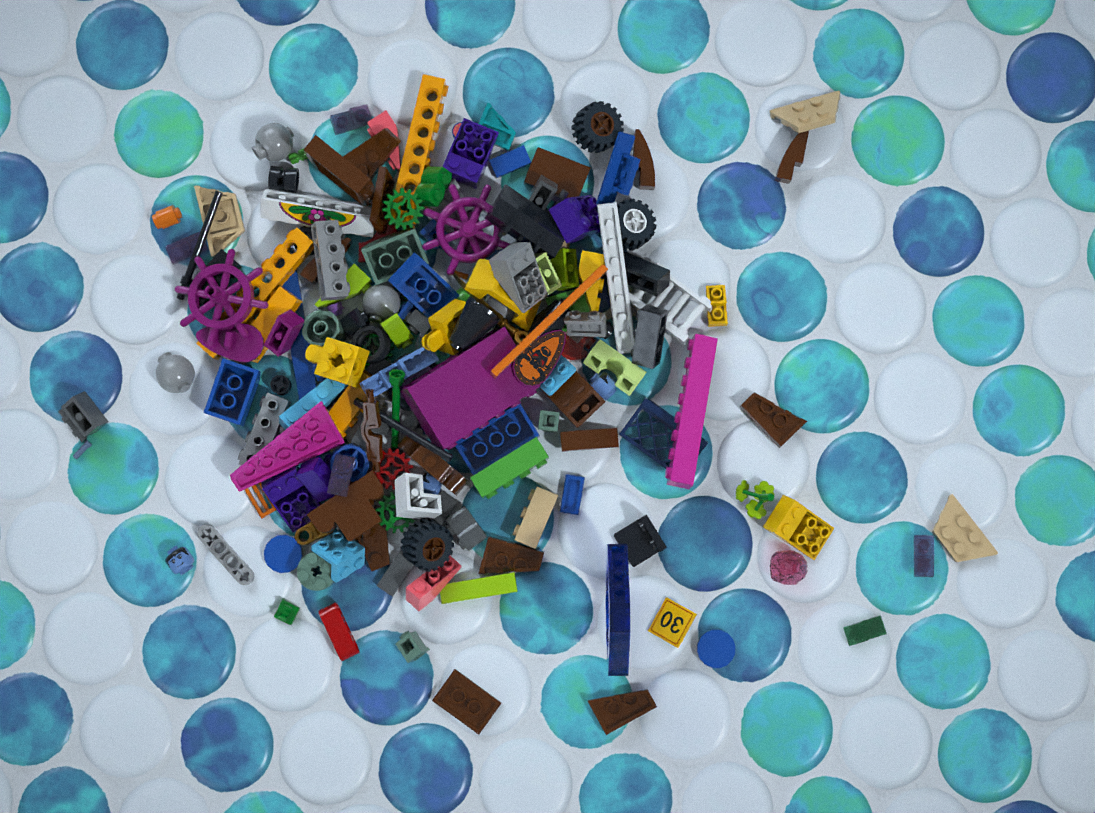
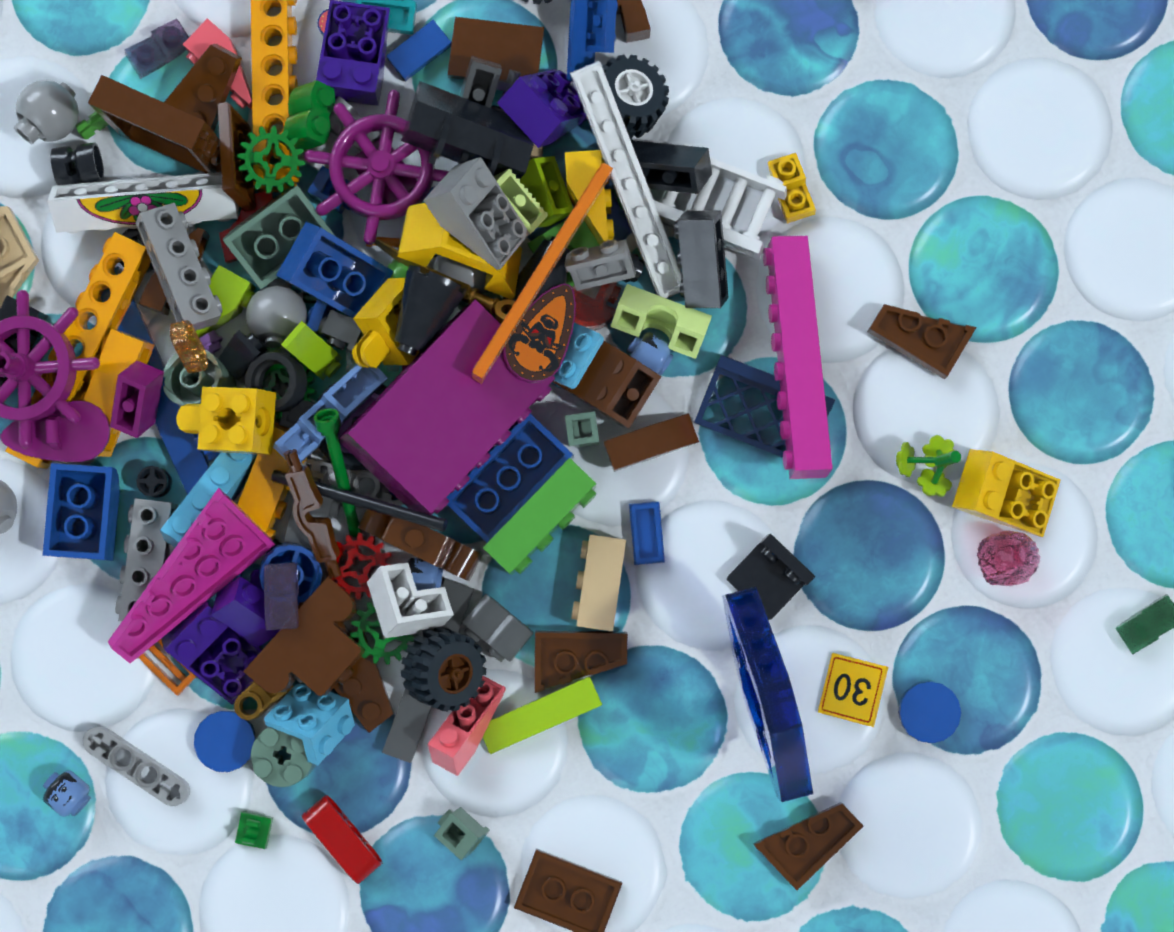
camera: 15 degrees left, 0 degrees up
none -> clear orange beam [170,320,208,373]

